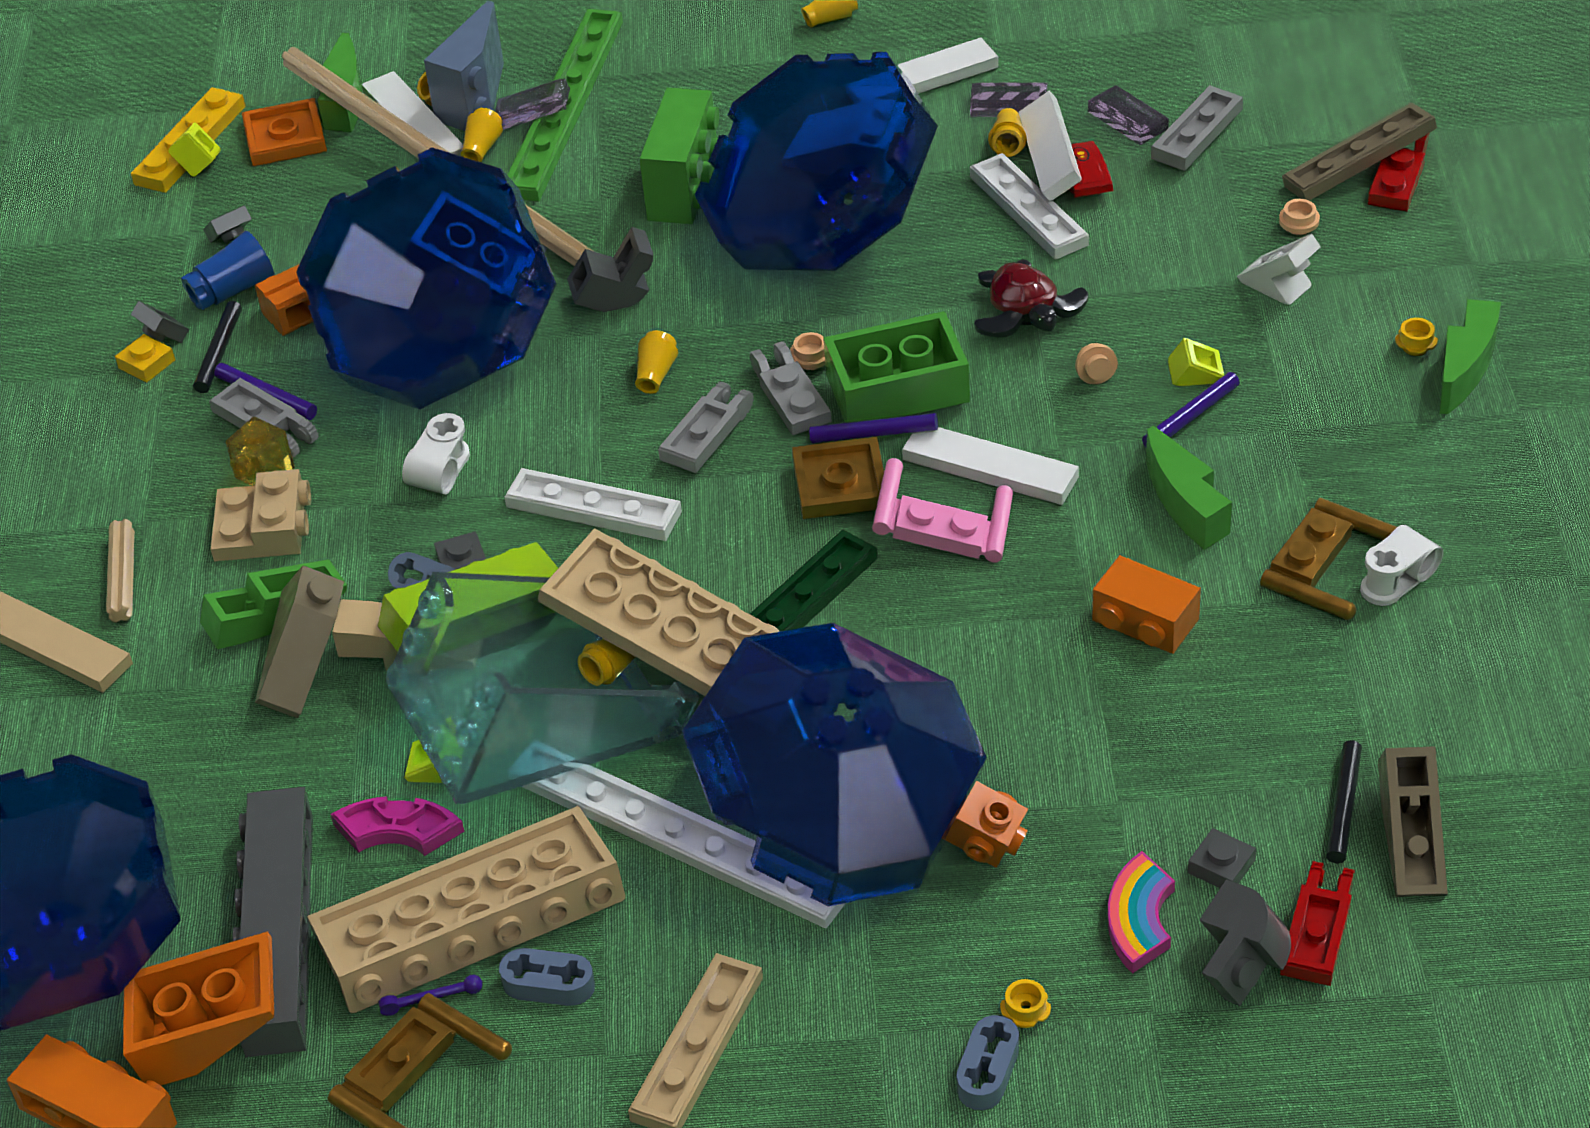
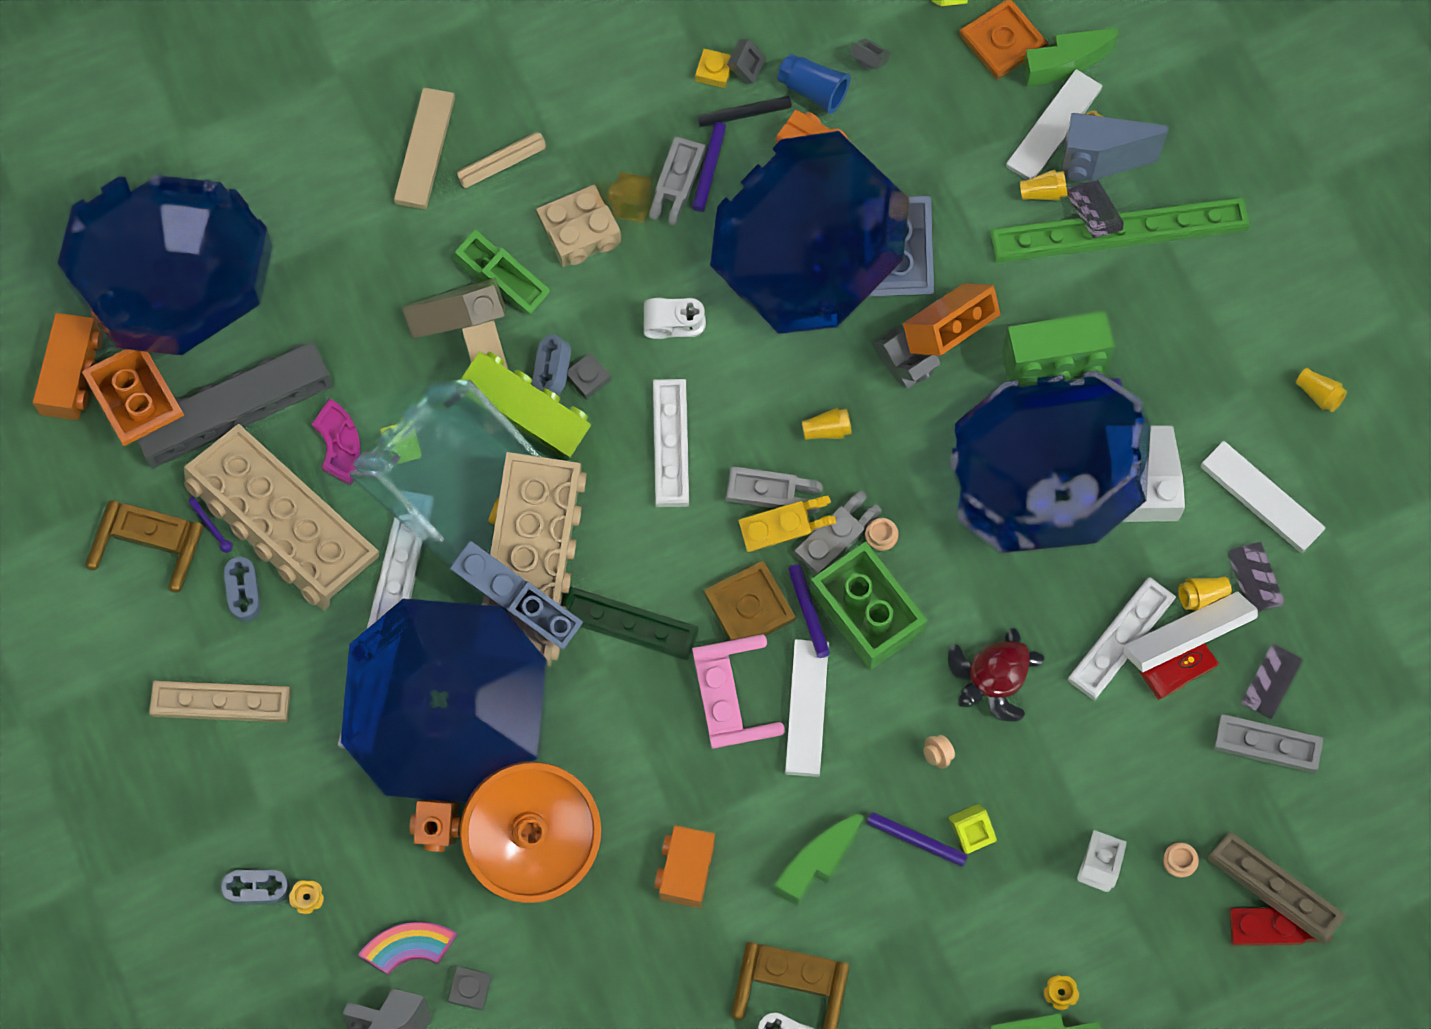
camera: 65 degrees right, 25 degrees up
tan axle [282,47,593,266] -> none
none -> sand blue slope [449,540,583,650]
none -> orange dish [460,761,601,903]
none -> yellow hinge [738,495,837,552]
none -> orange brick [903,283,1001,356]

